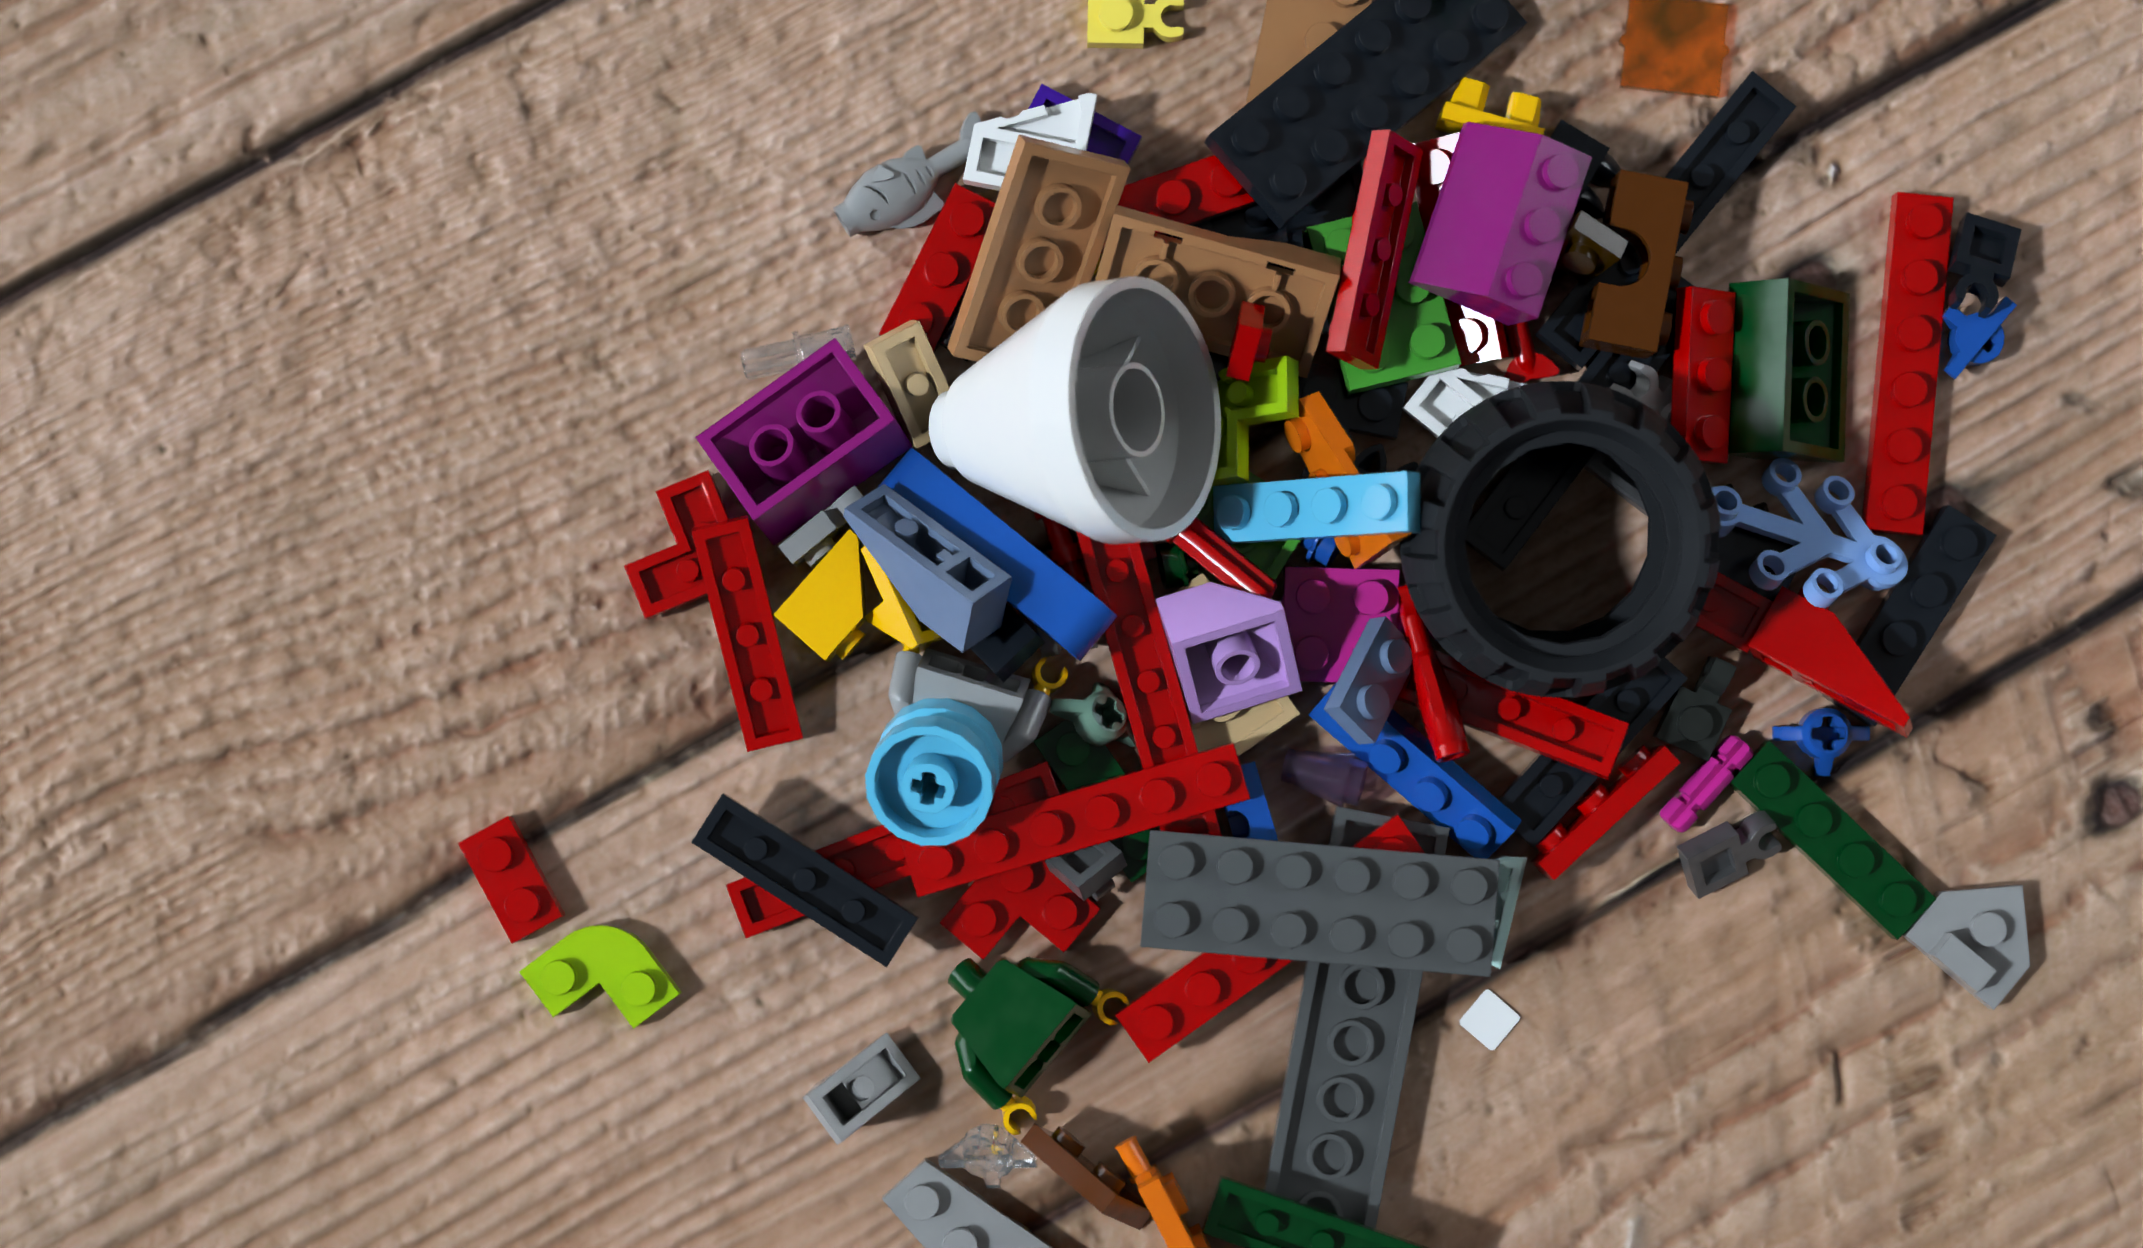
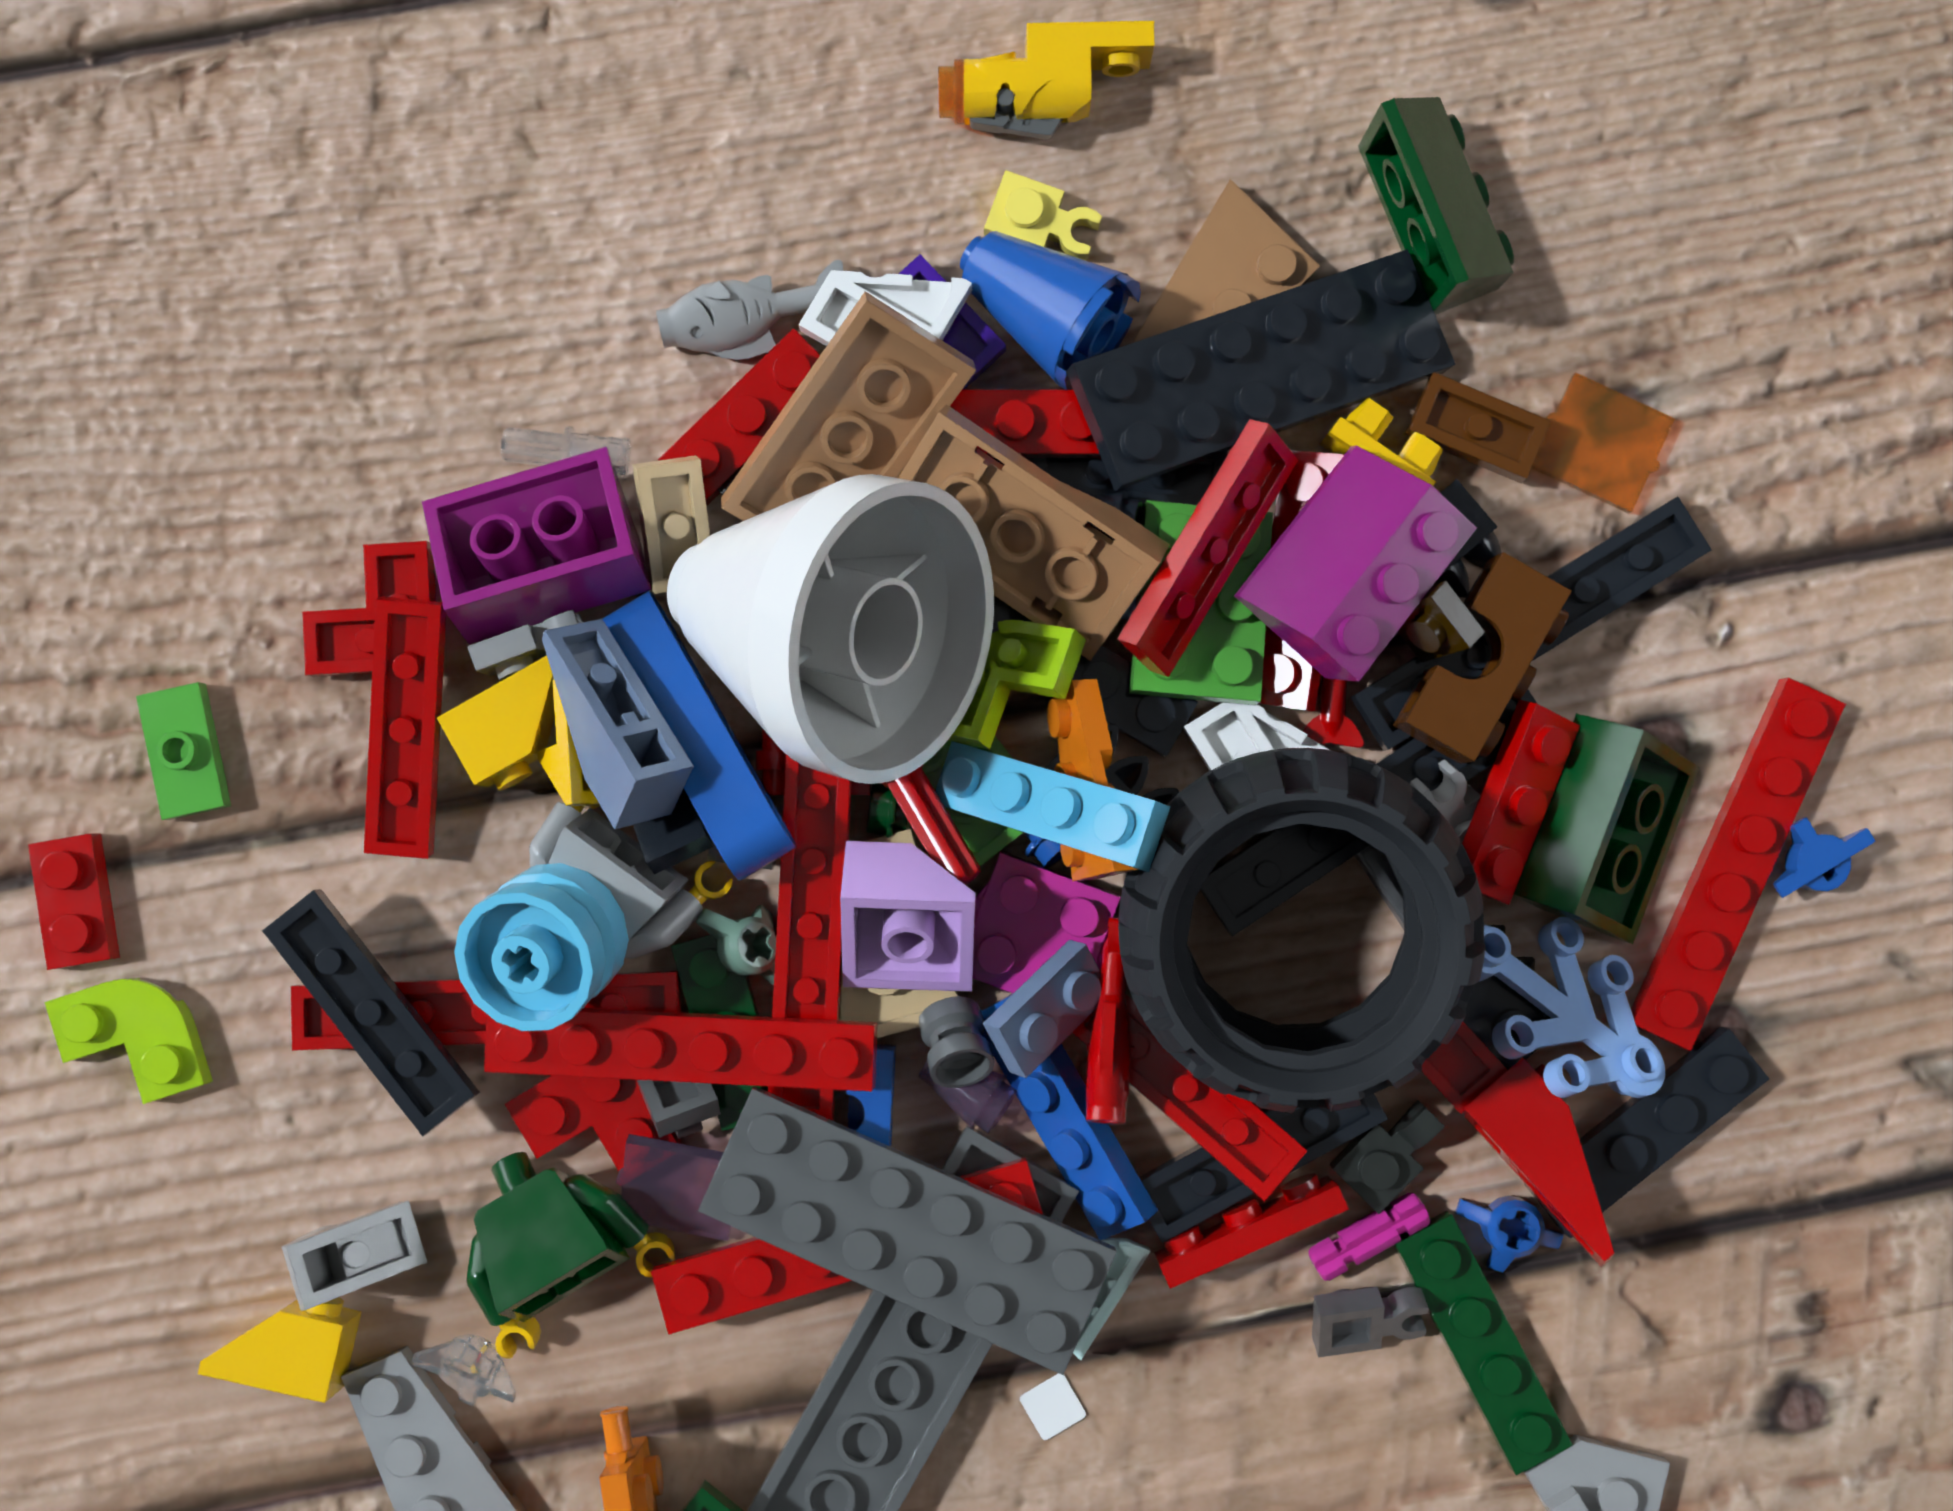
camera: 20 degrees right, 0 degrees up
reddish brown wing [1020,1123,1151,1230] -> none
red plate [1226,301,1273,381] -> none
black plate [1948,212,2022,319] -> none
none -> bright green plate [136,682,232,820]
none -> yellow slope [197,1297,362,1403]
none -> clear purple piece [616,1134,732,1241]
none -> dark grey wheel [918,996,995,1088]
none -> blue cone [960,231,1141,390]
none -> reddish brown plate [1404,372,1551,483]

